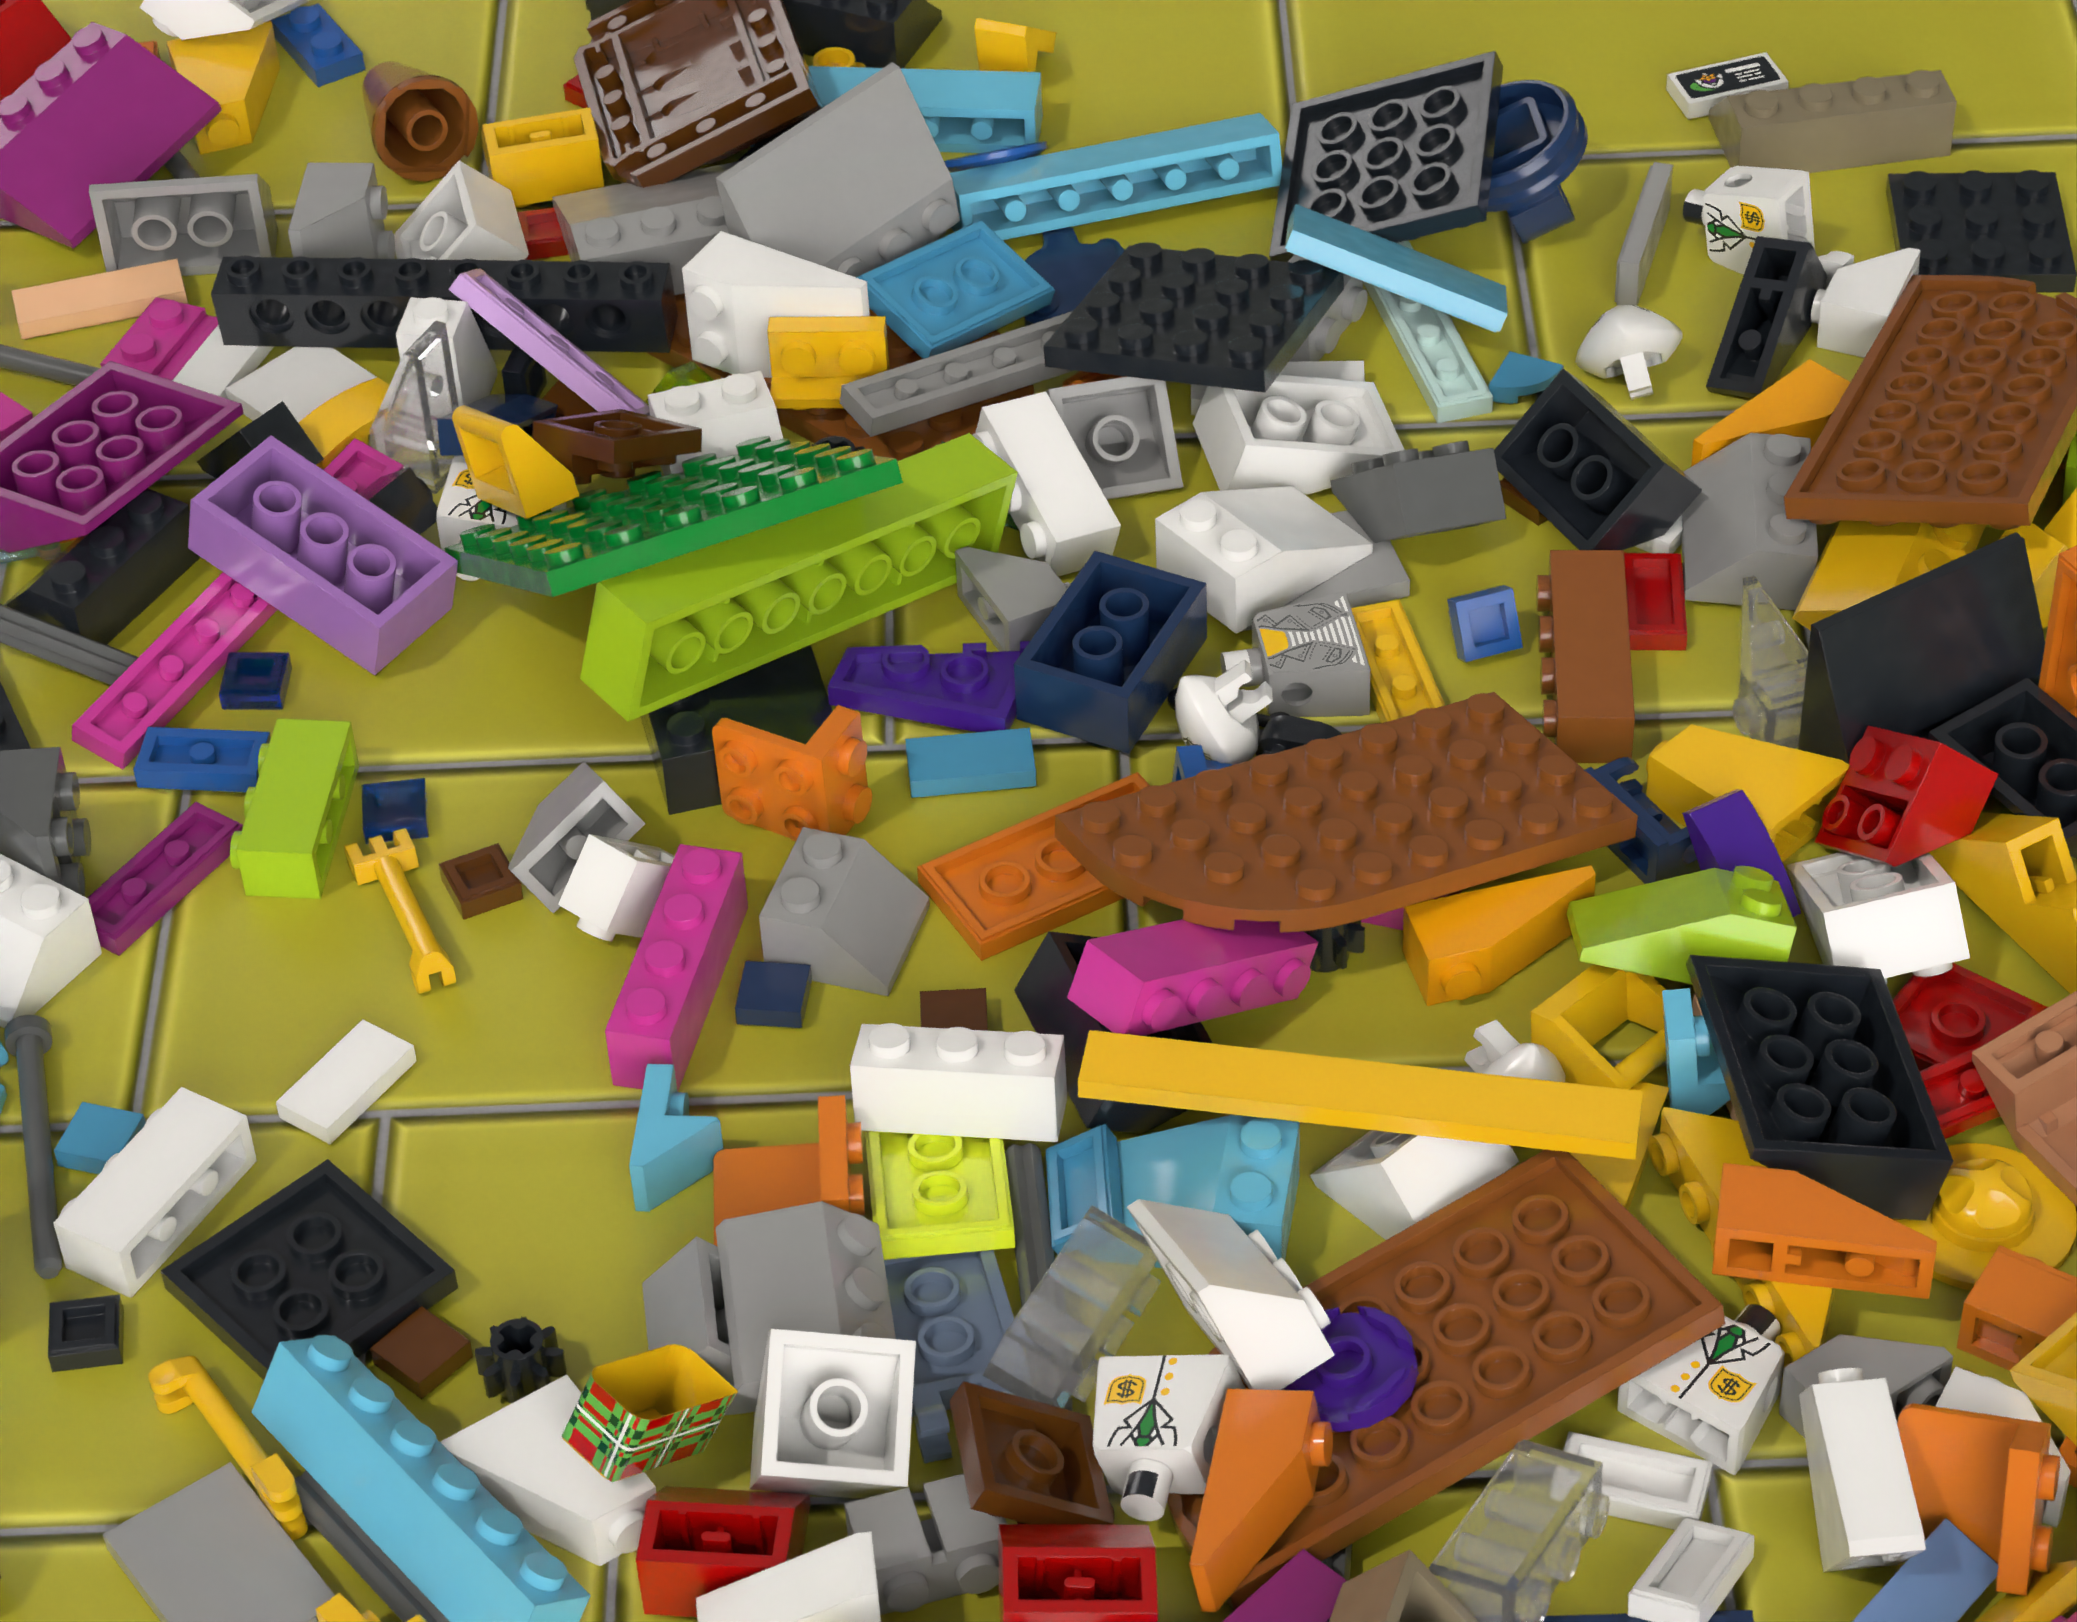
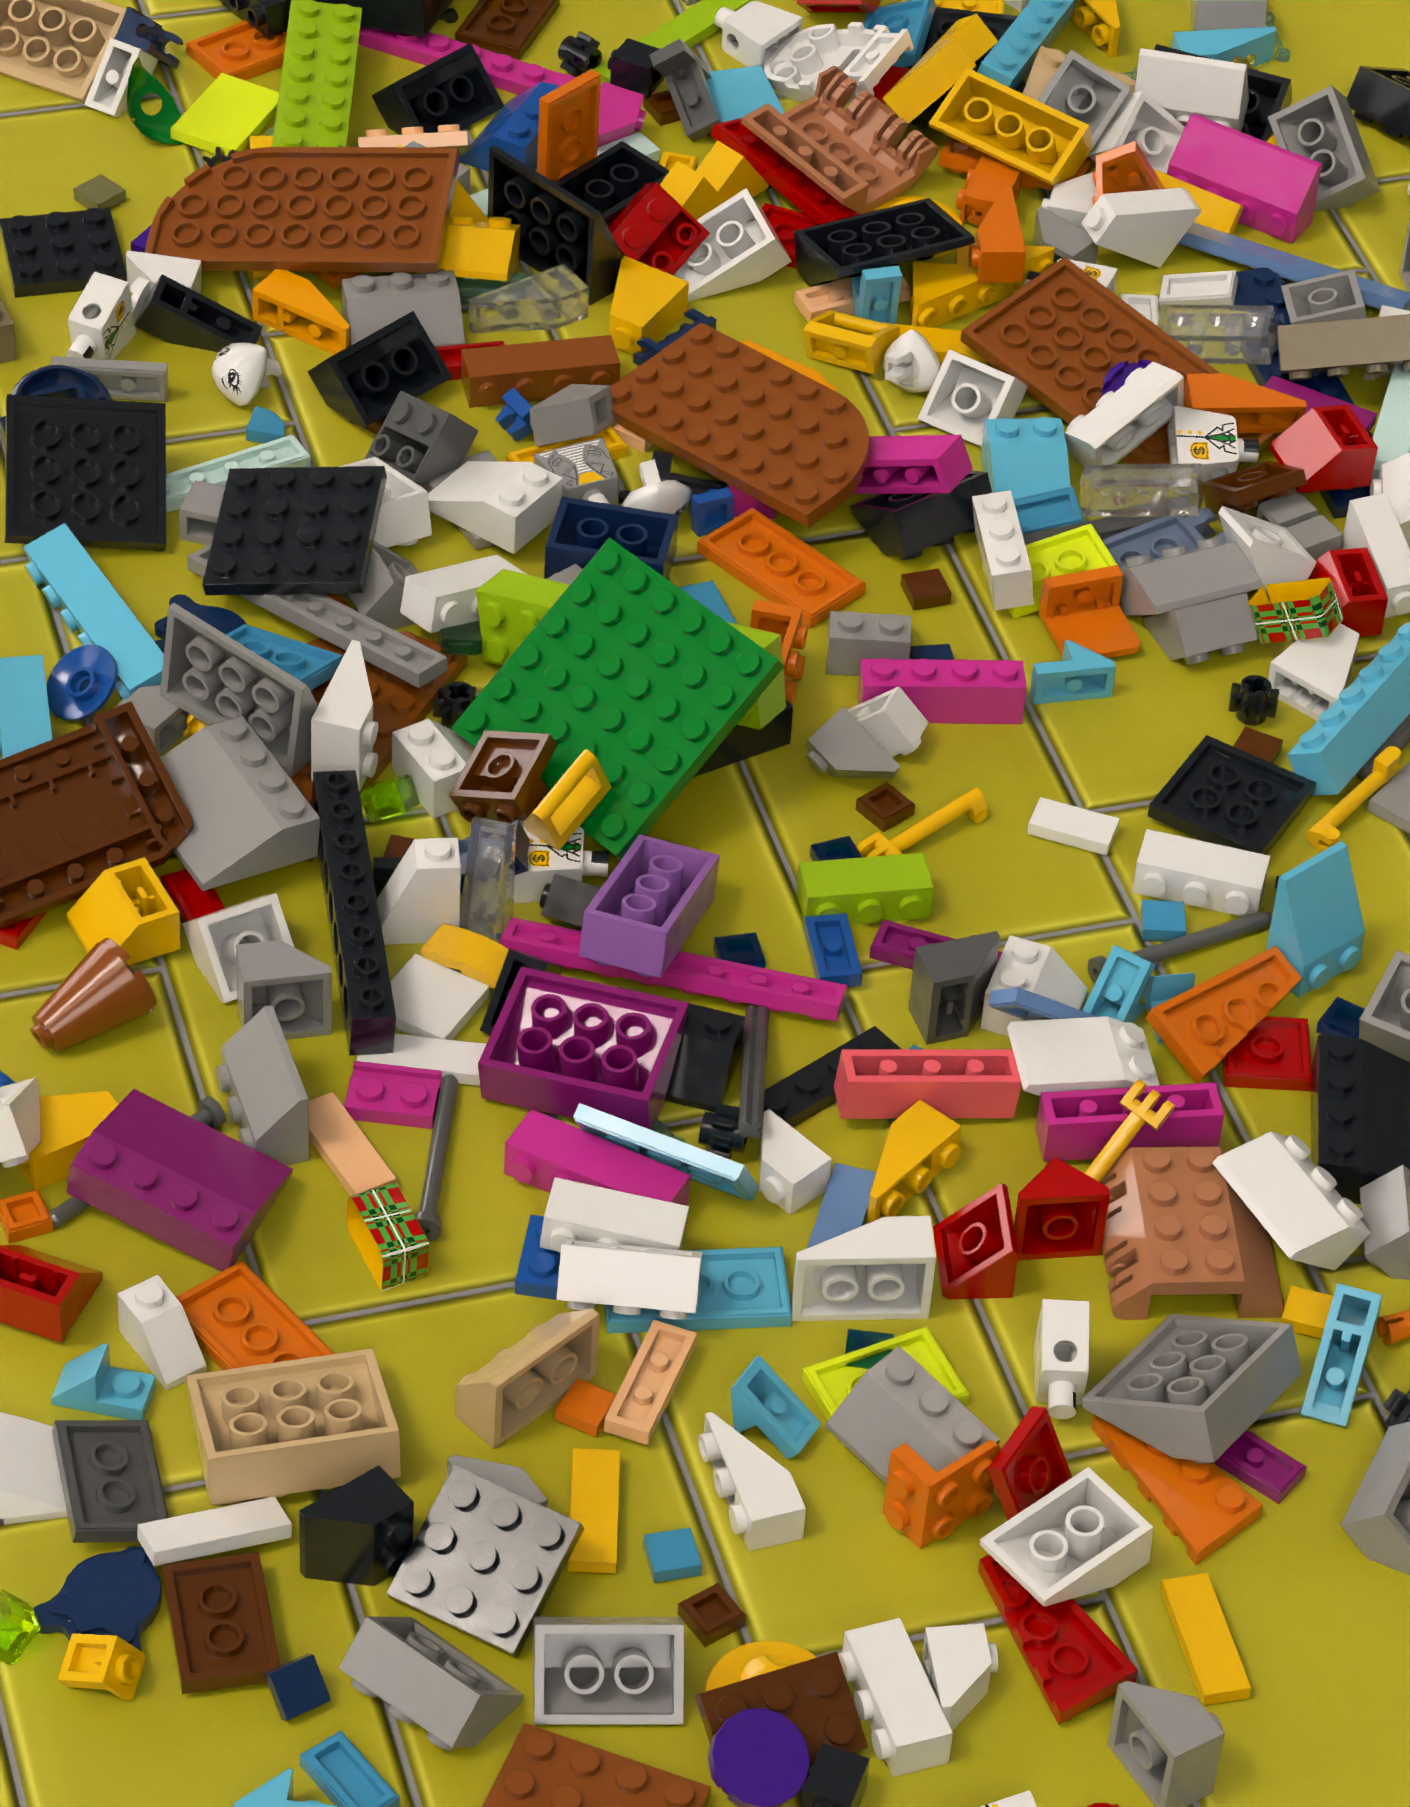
camera: 110 degrees left, 0 degrees up
lavender tile [448,268,650,416] -> none
yellow bracket [767,316,890,410] -> none
yellow tile [1078,1030,1643,1160] -> none
medium azure tile [1285,204,1508,333] -> none
lime slope [1566,866,1797,984] -> none
dark purple slope [1682,789,1801,917] -> none
none -> light grey slope [529,384,615,446]

